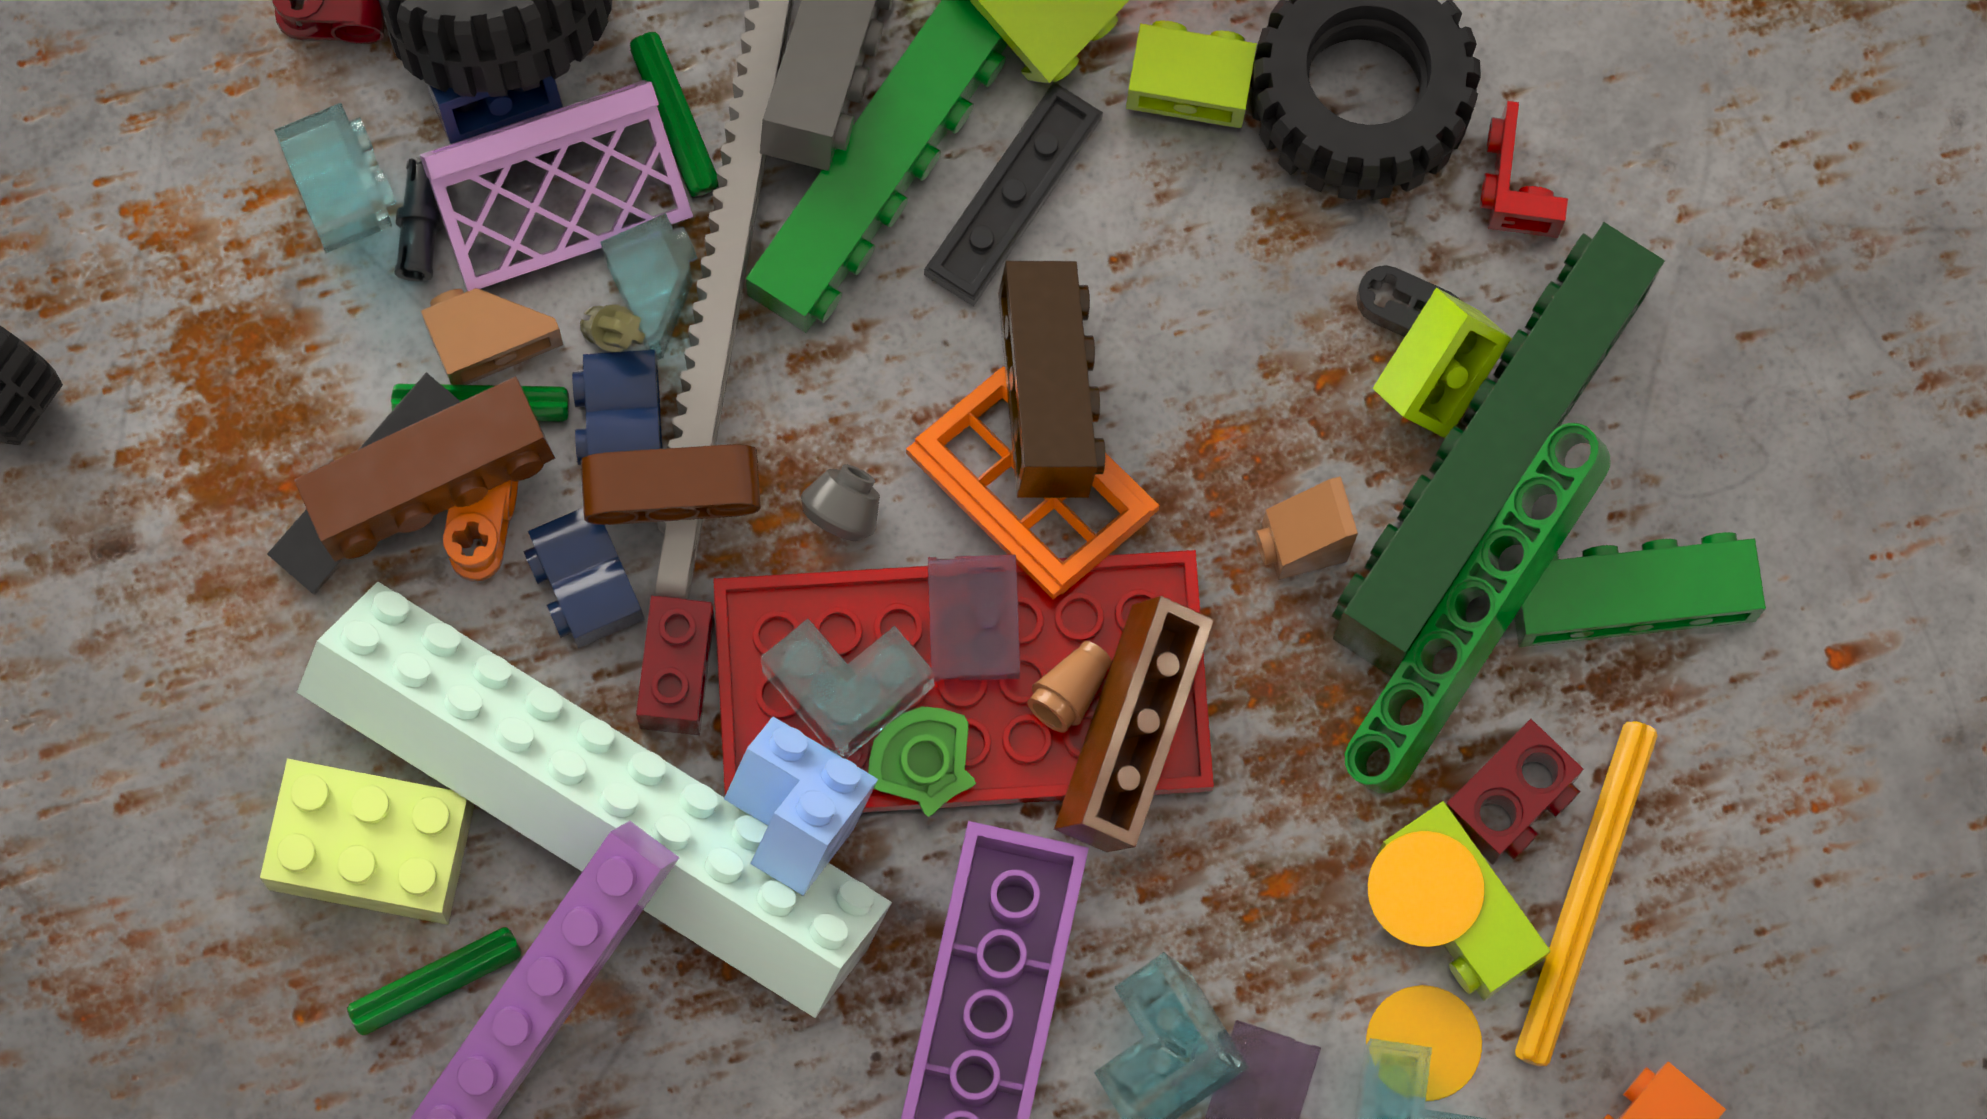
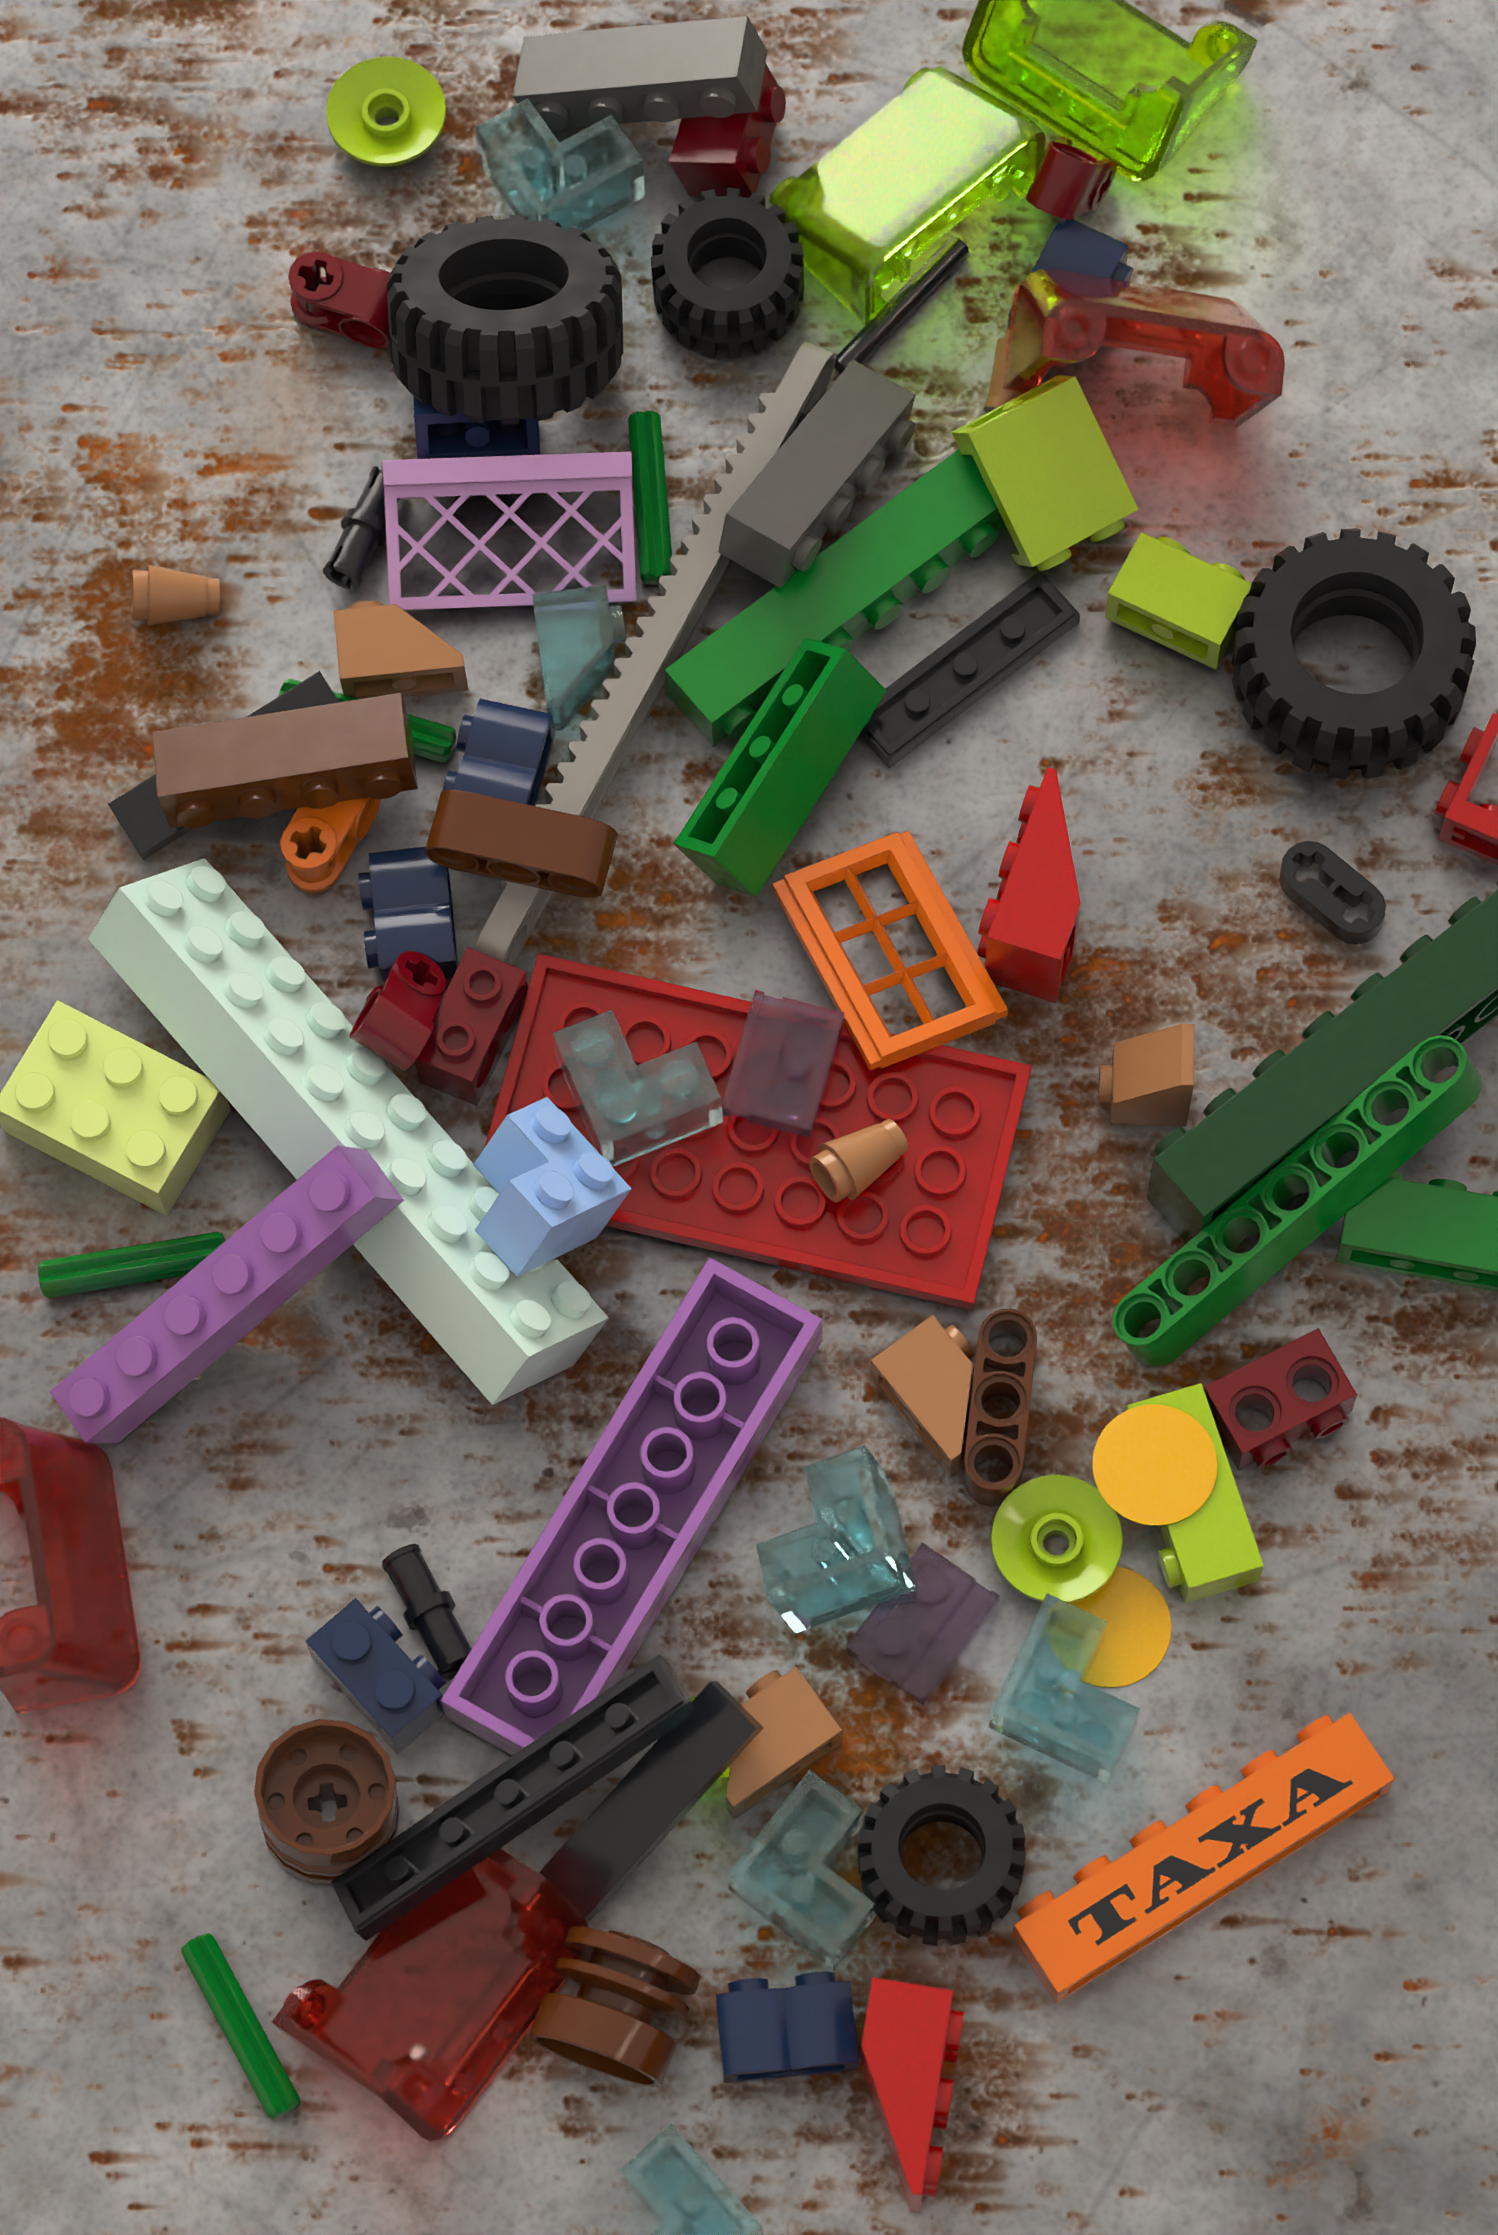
camera: 25 degrees right, 5 degrees down
clear light blue brick [274,103,396,253] -> none
olive axle [580,304,646,352] -> none
dark grey cone [801,464,880,541] -> none
bright green animal [868,706,976,817] -> none
dark brown brick [998,261,1105,498] -> none
reddish brown brick [1054,596,1214,852] -> none
lime brick [1372,288,1512,438] -> none
yellow axle [1515,721,1658,1066] -> none
none -> medium nougat cone [131,564,220,626]
none -> dark red piece [349,951,446,1071]
none -> green brick [673,638,887,897]
none -> medium nougat slope [871,1314,974,1477]
none -> reddish brown beam [963,1308,1037,1507]
none -> red slope [977,767,1081,1003]
none -> lime dish [991,1475,1123,1604]

